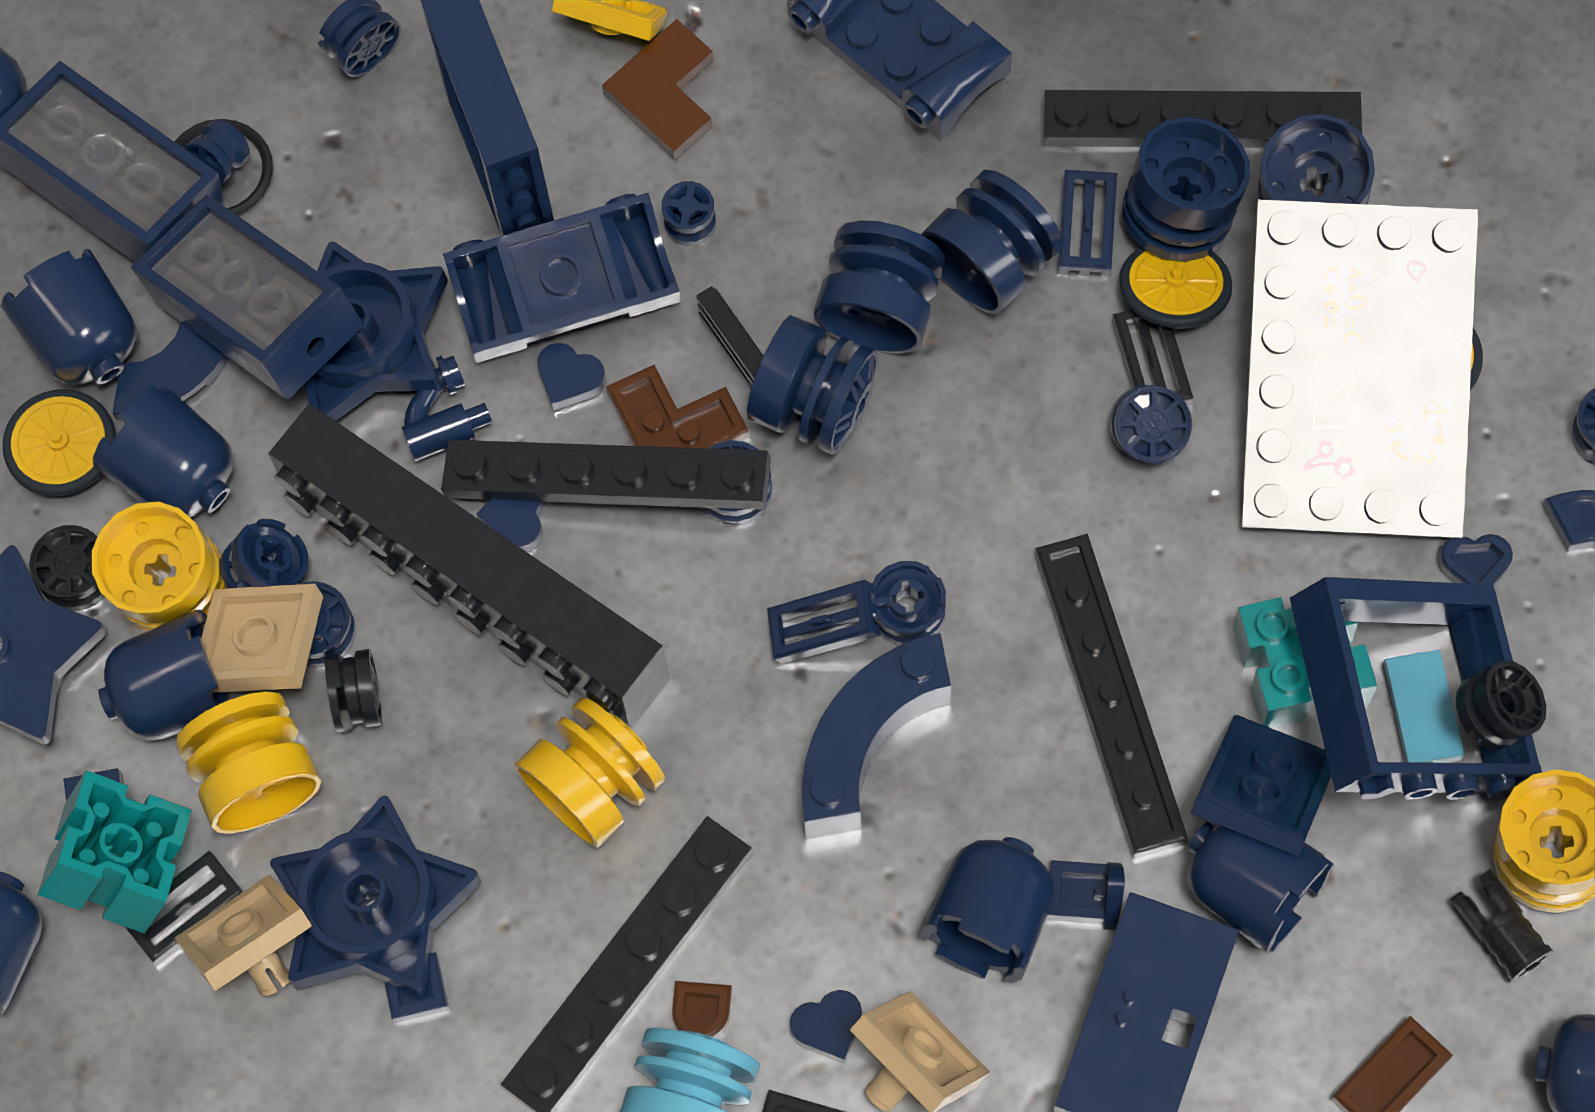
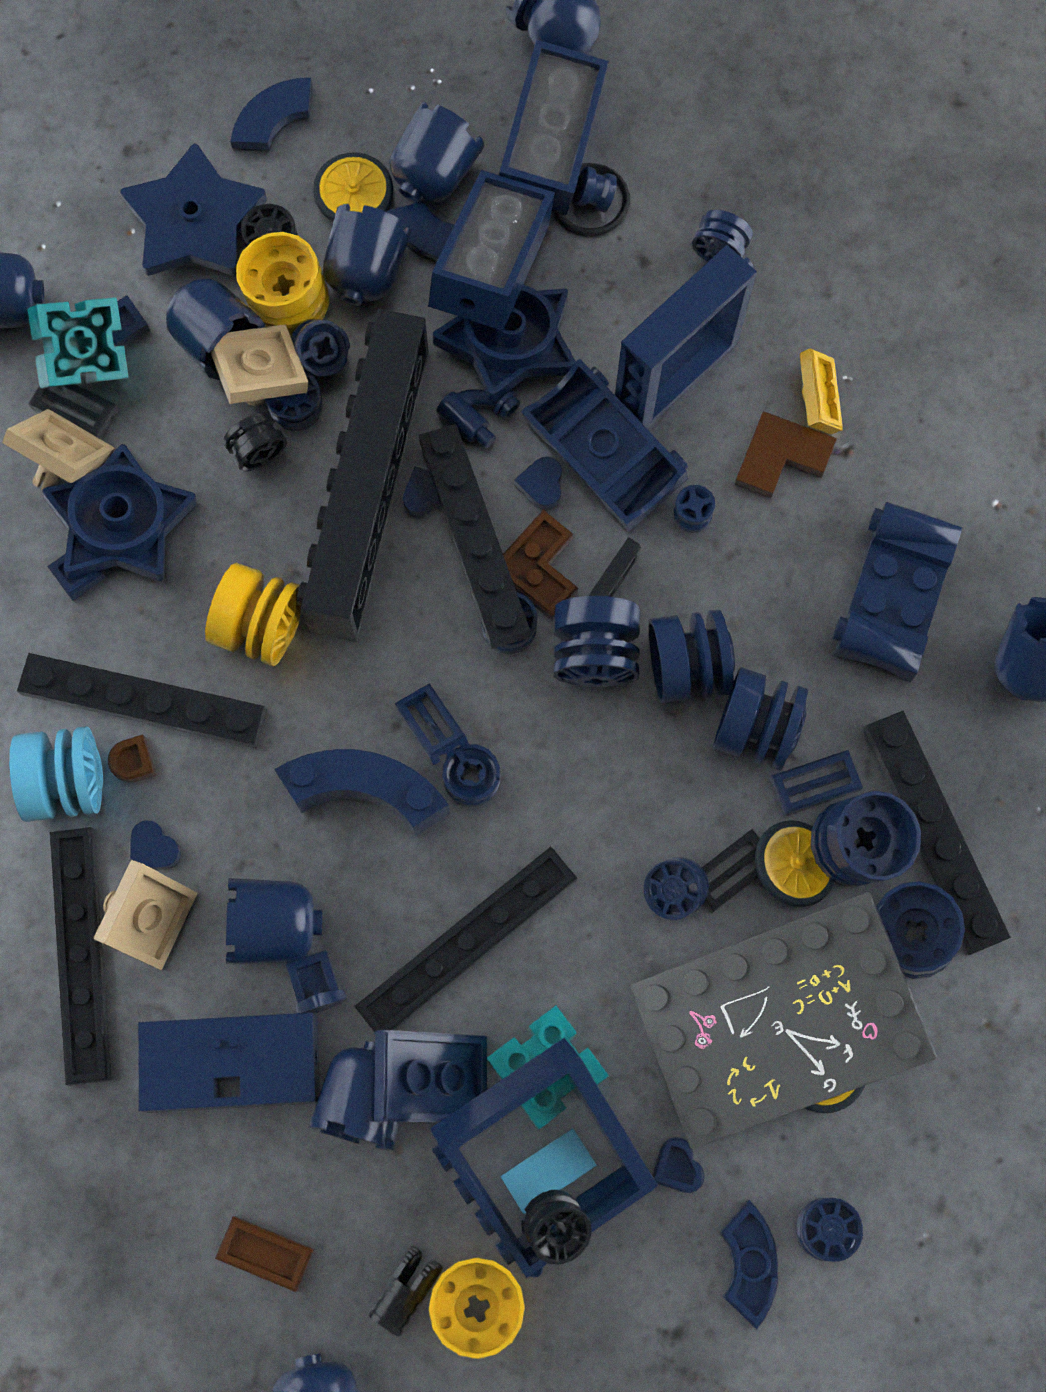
camera: 60 degrees right, 5 degrees up
yellow wheel [175,691,322,834] -> none

